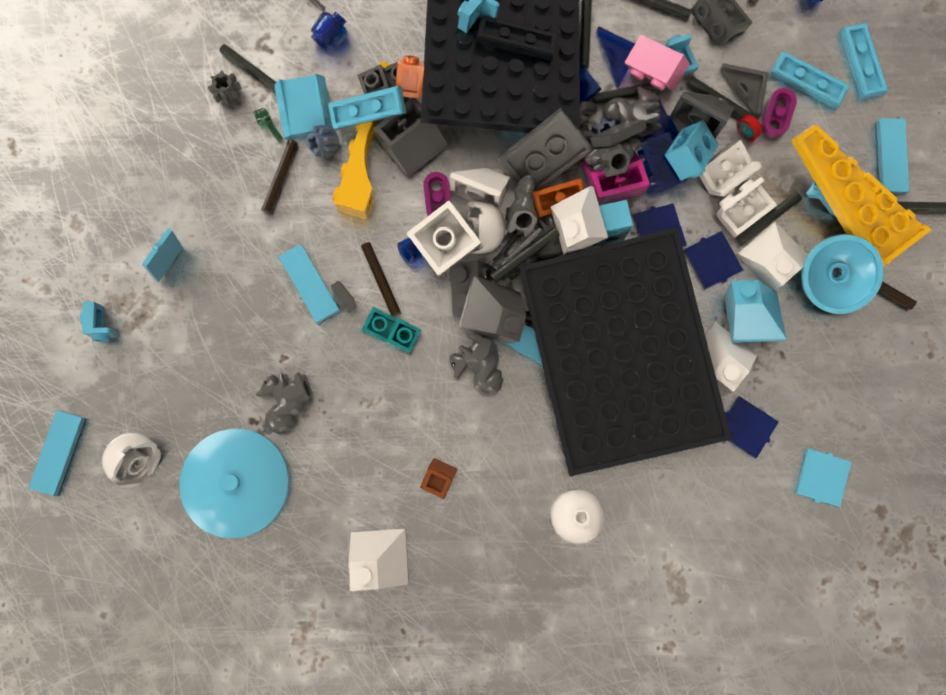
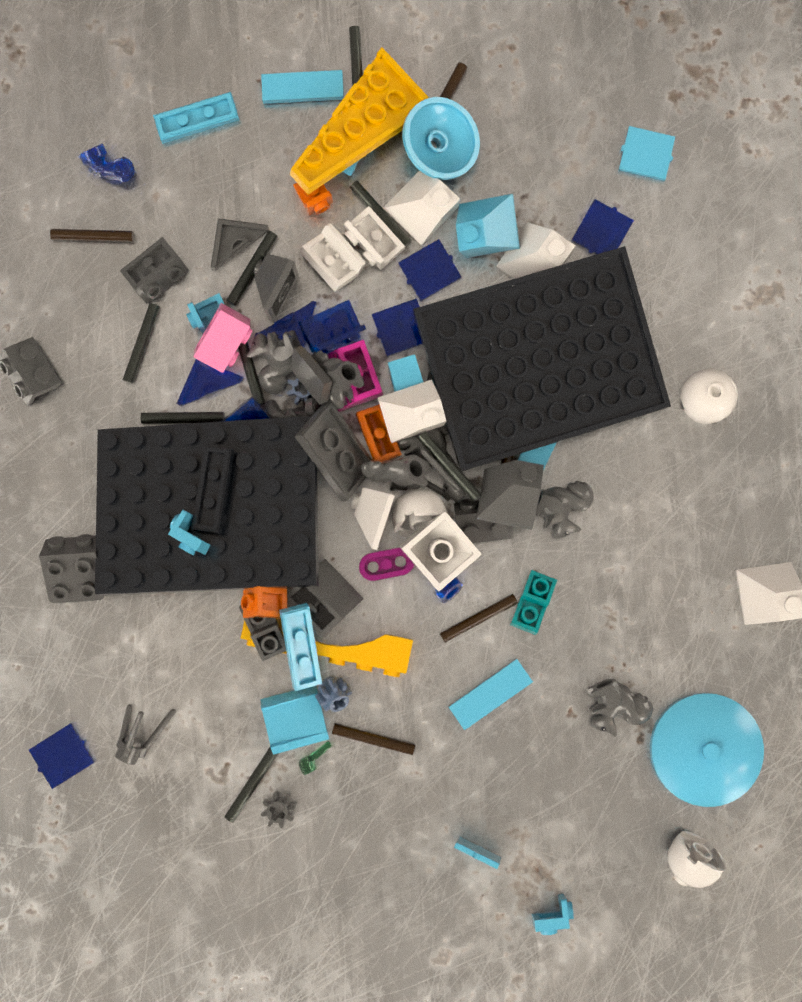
camera: 90 degrees left, 5 degrees up
medium azure tile [28,410,86,496] -> none
clear blue head [310,11,348,51] -> none
dark grey tile [331,281,356,313] -> none
dark orange slope [420,458,457,499] -> none
medium azure brick [665,120,719,180] -> none
red tile [736,115,762,142] -> none
magenta plate [761,88,797,139] -> none
medium azure tile [769,51,850,110] -> none
none -> orange bracket [293,183,333,216]

